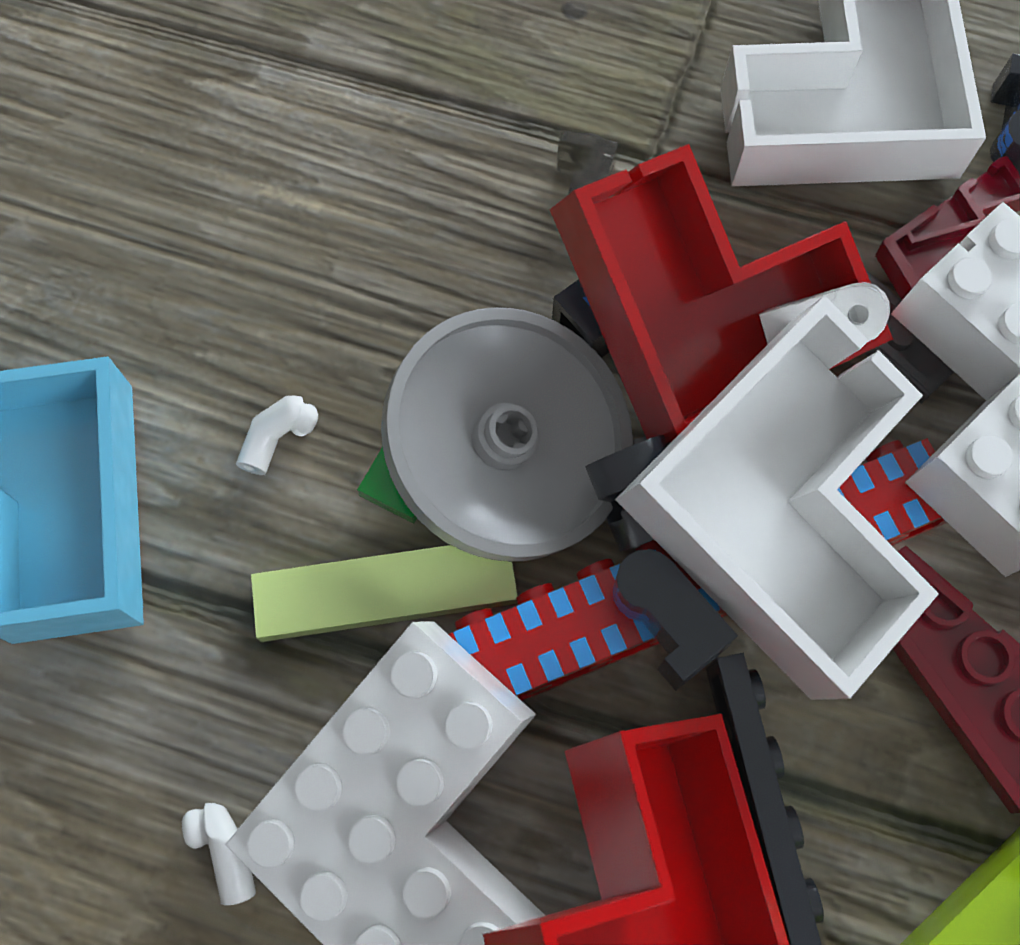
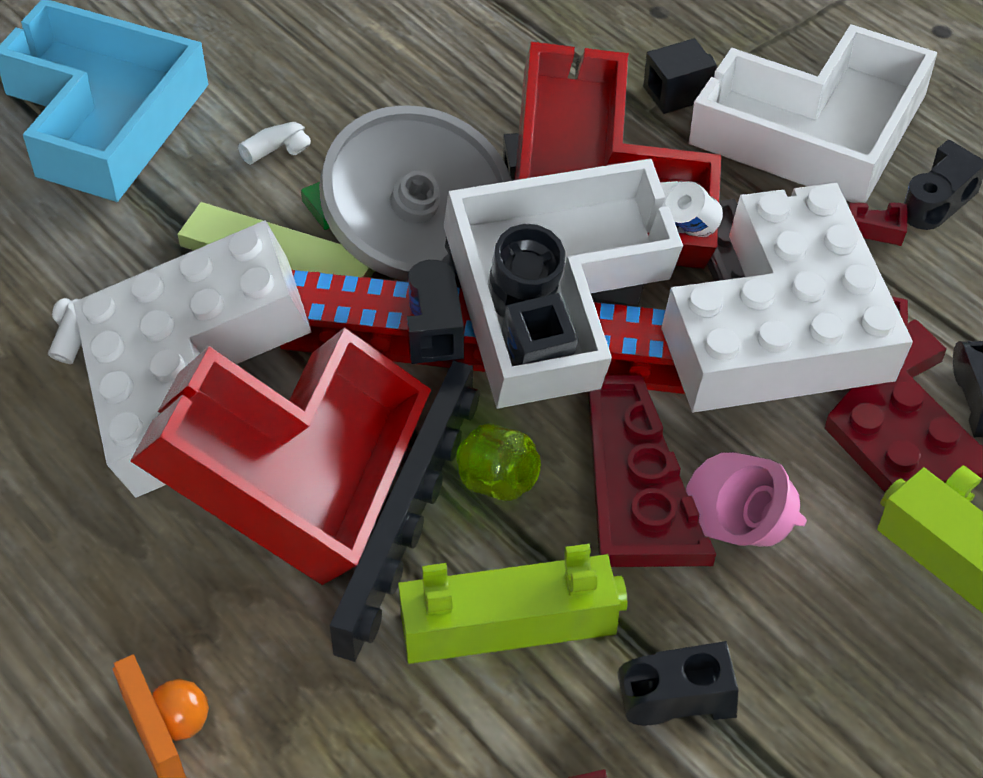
camera: 30 degrees right, 20 degrees down
none -> clear neon green head [457,423,541,501]
none -> black wheel [487,224,565,318]
none -> black brick [501,292,579,366]
none -> black brick [643,38,717,114]

